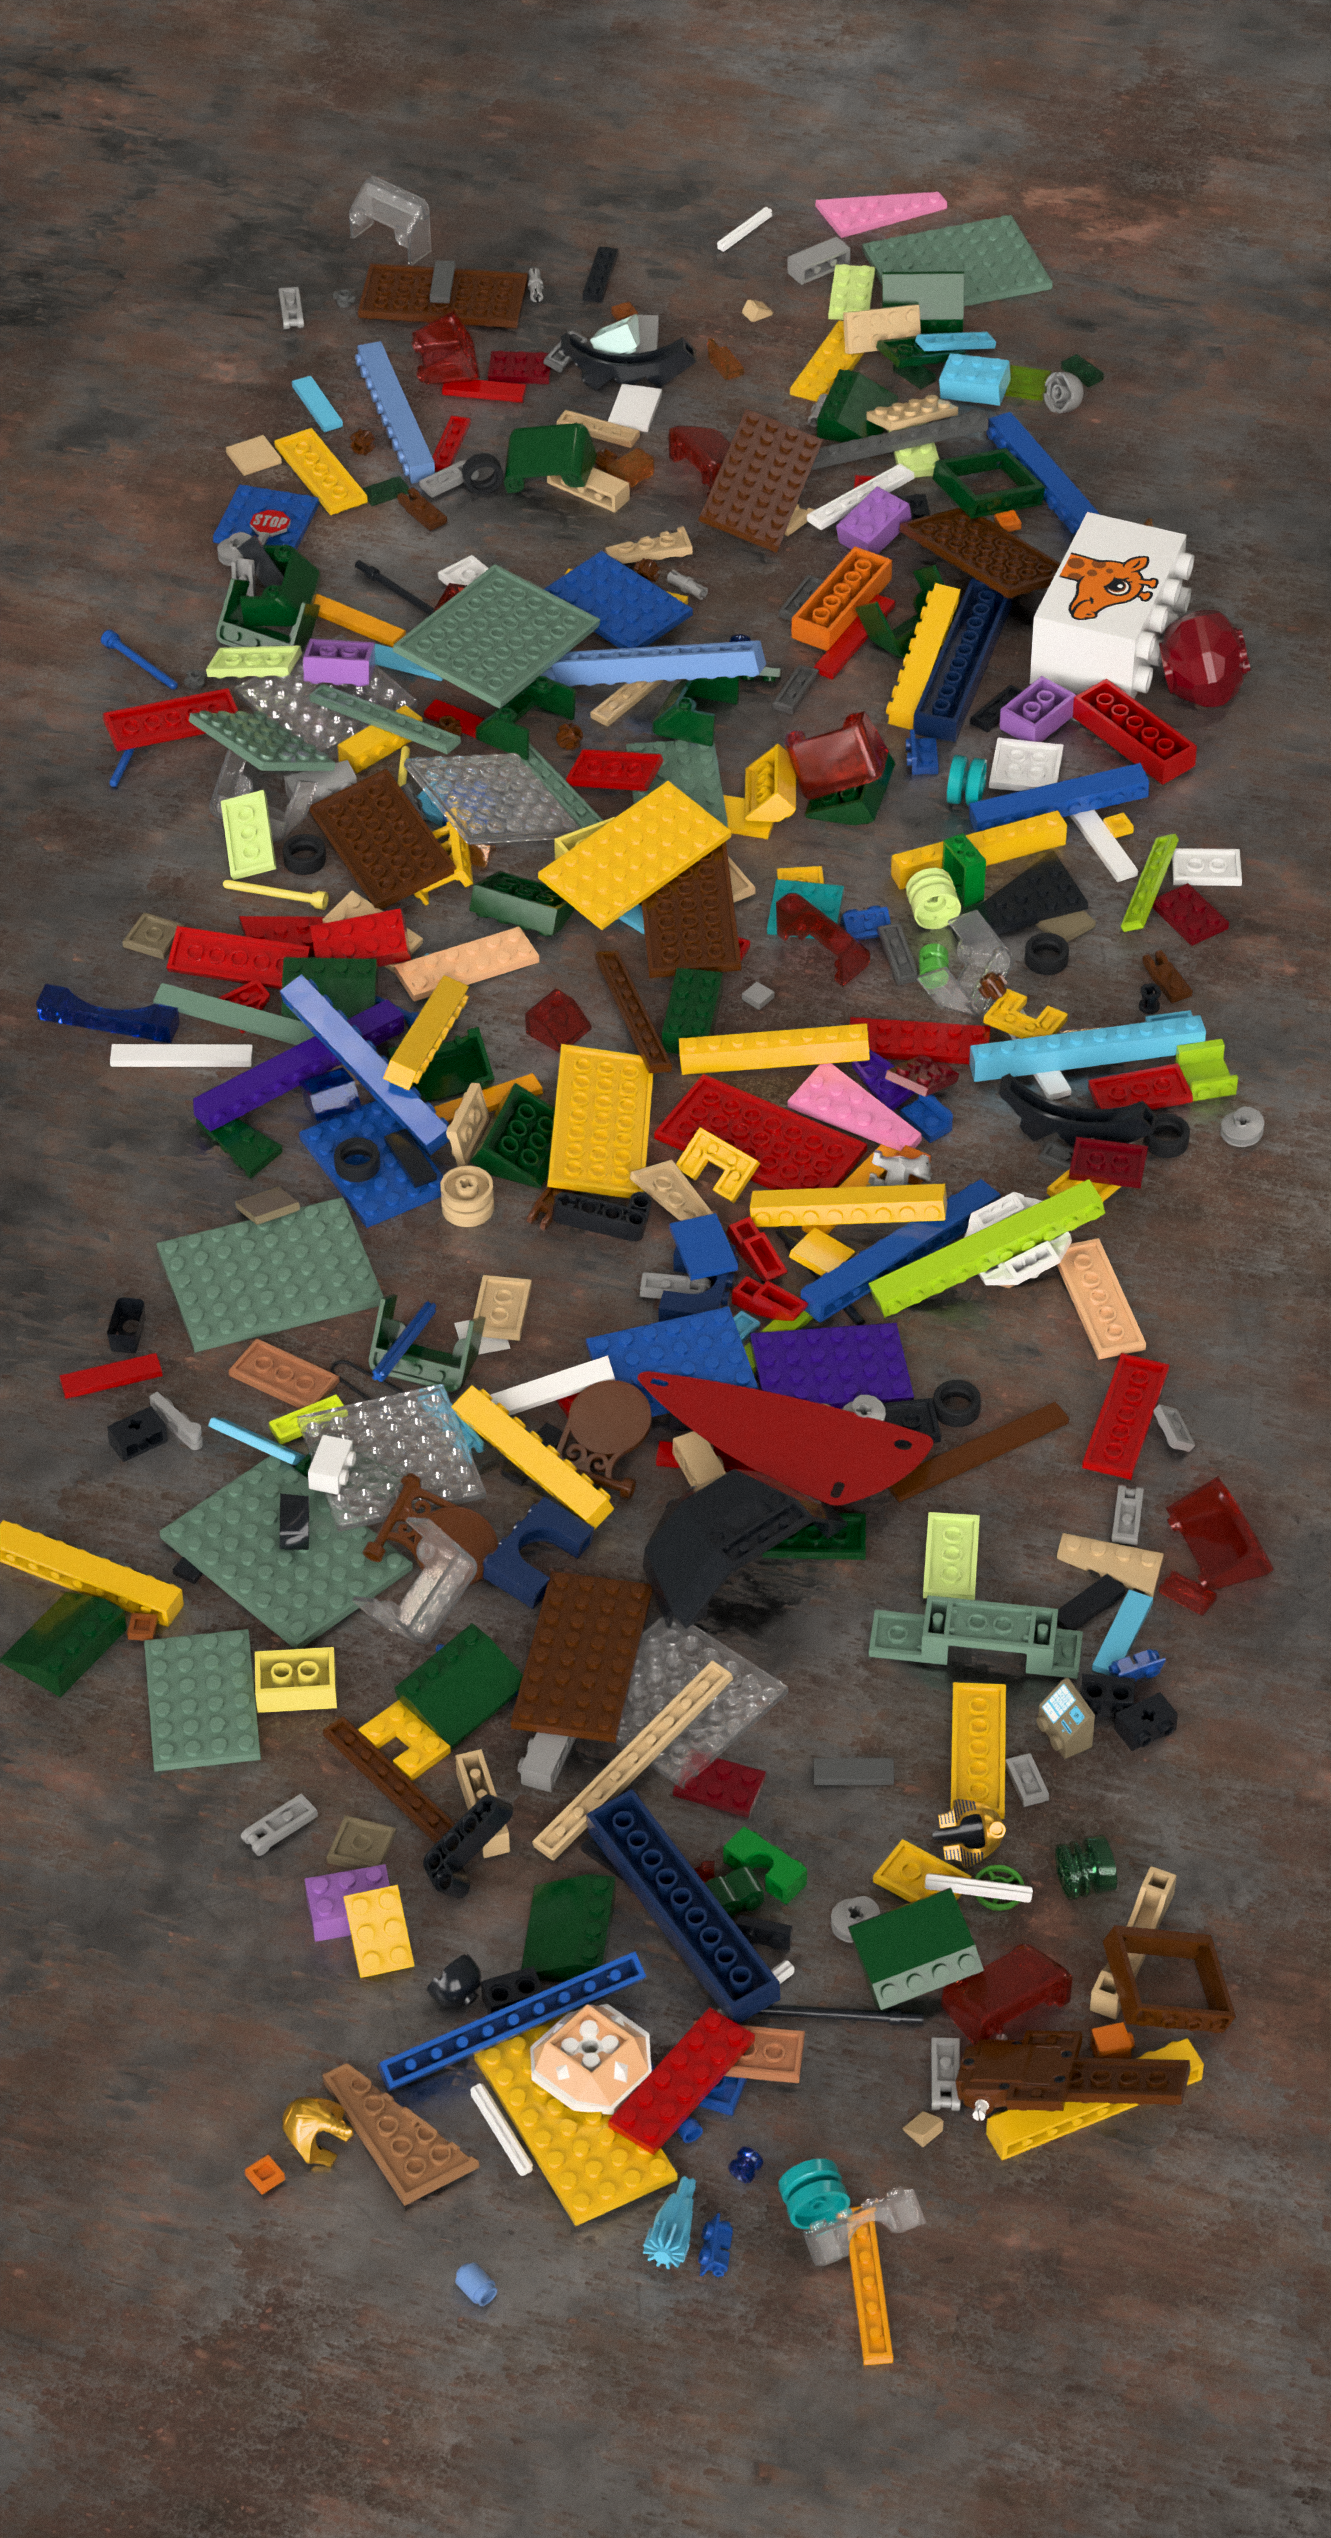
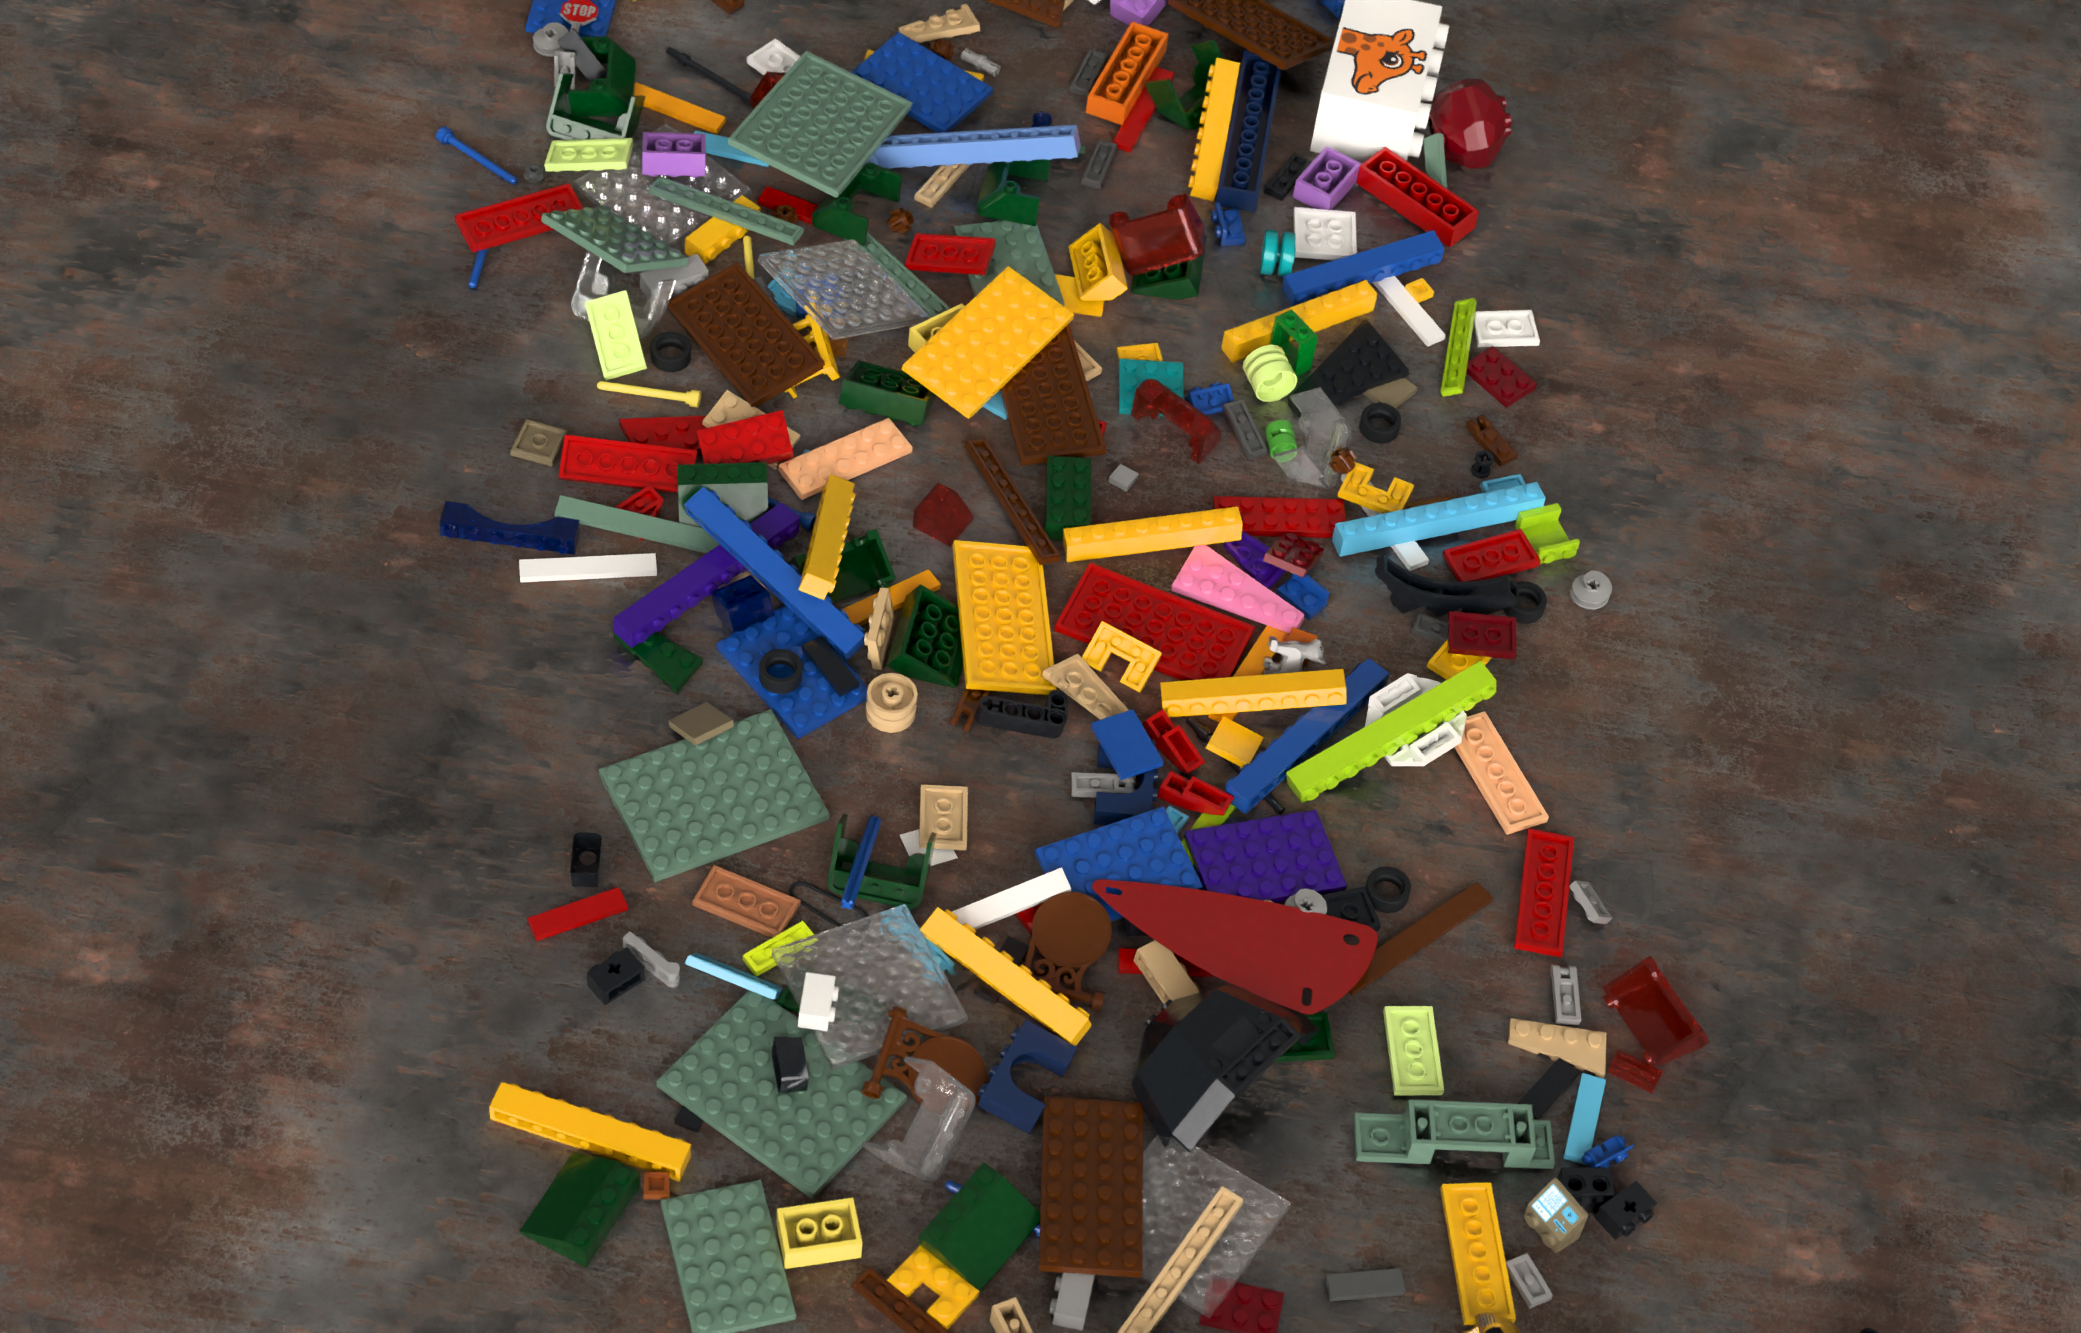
camera: 15 degrees left, 5 degrees up
none -> sand green tile [1423,133,1447,188]

